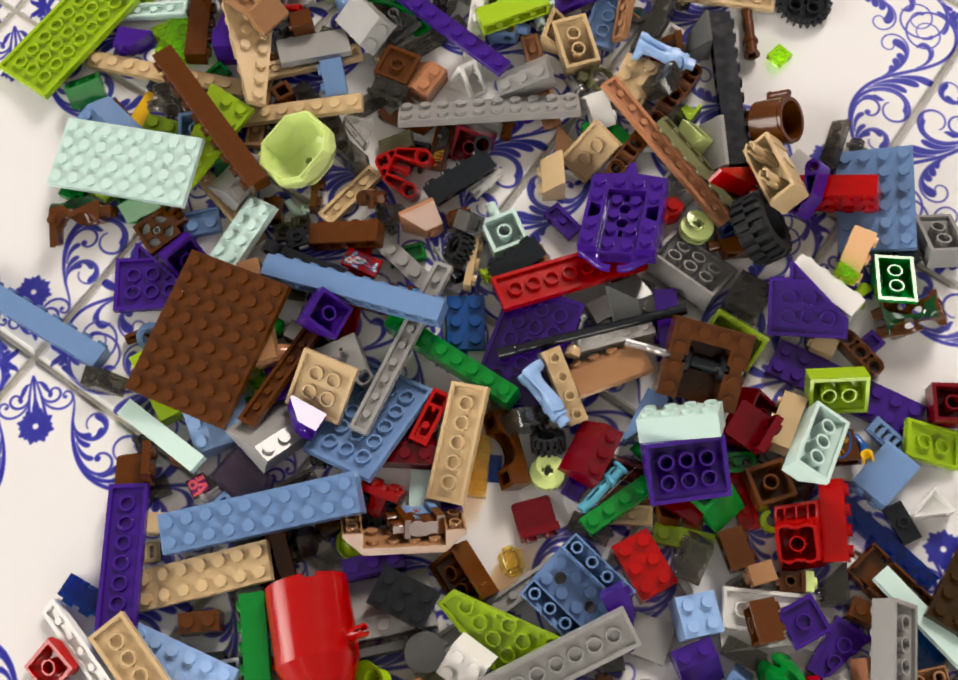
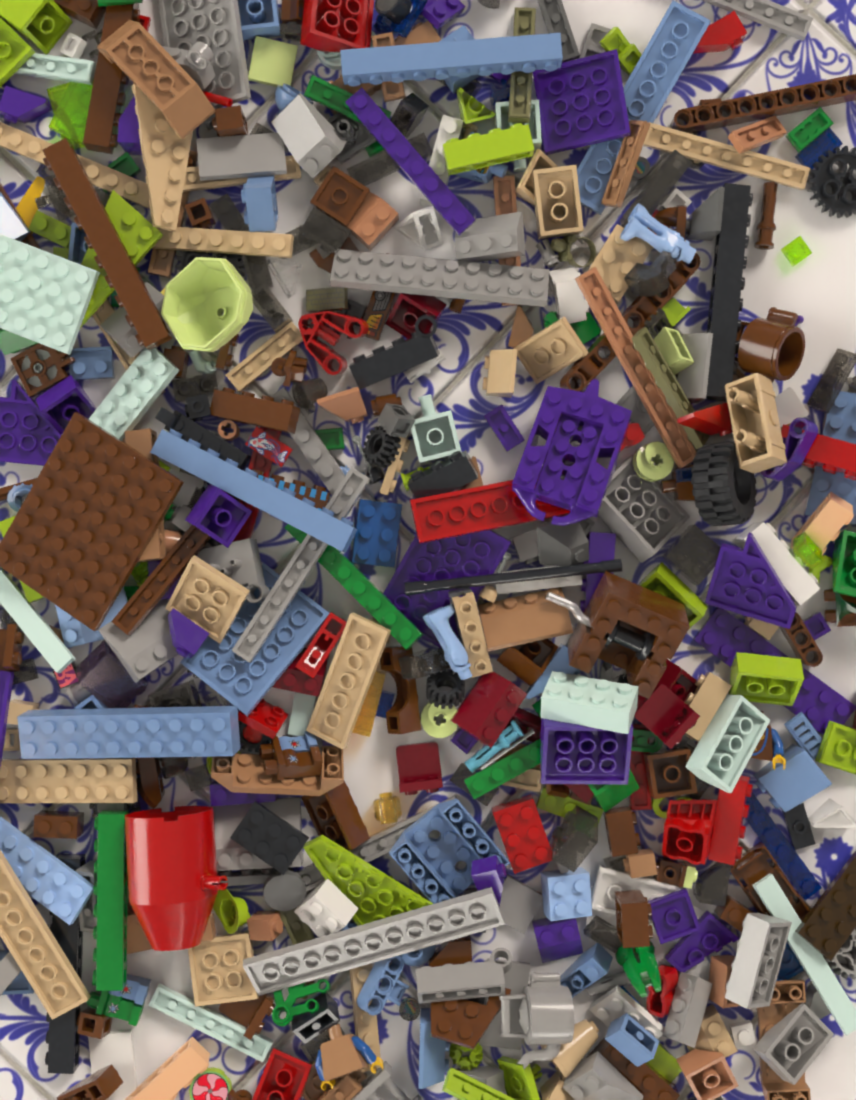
camera: 10 degrees right, 20 degrees up
none -> nougat bush [218,420,240,441]
none -> reddish brown slope [497,639,558,686]

